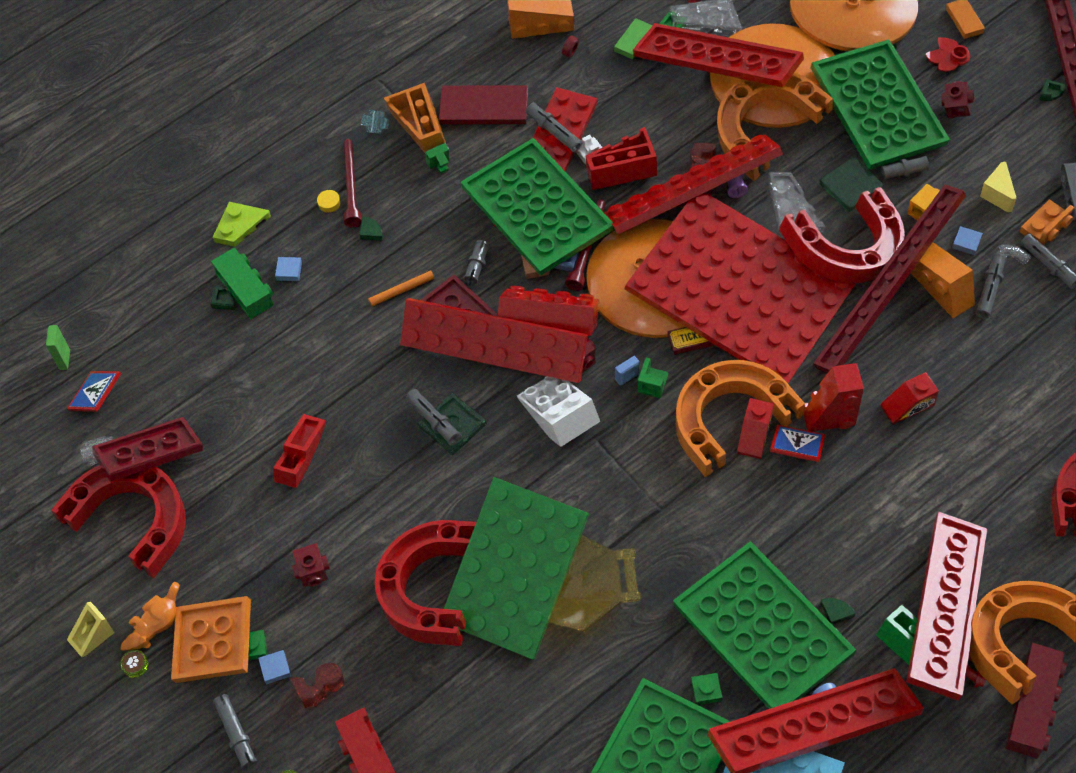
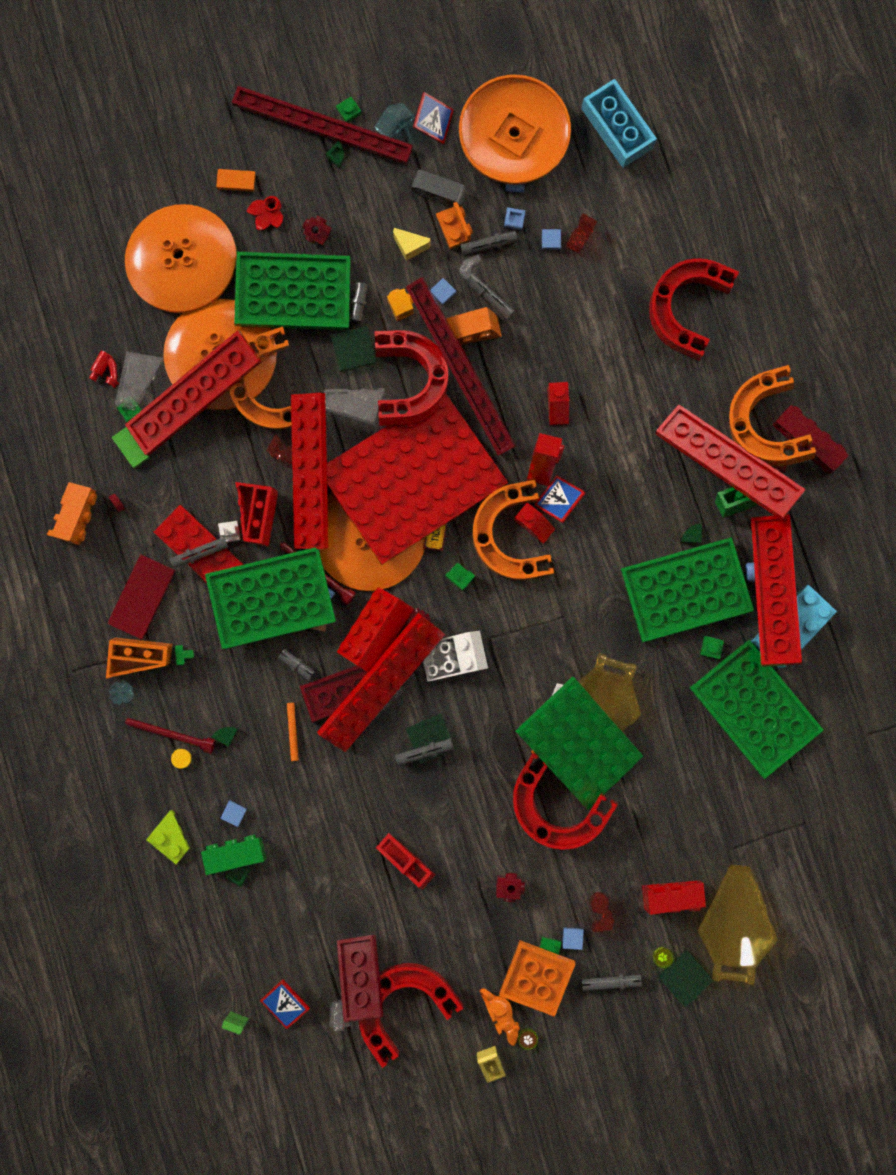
camera: 75 degrees left, 25 degrees up
medium blue tile [615,356,639,385] -> none

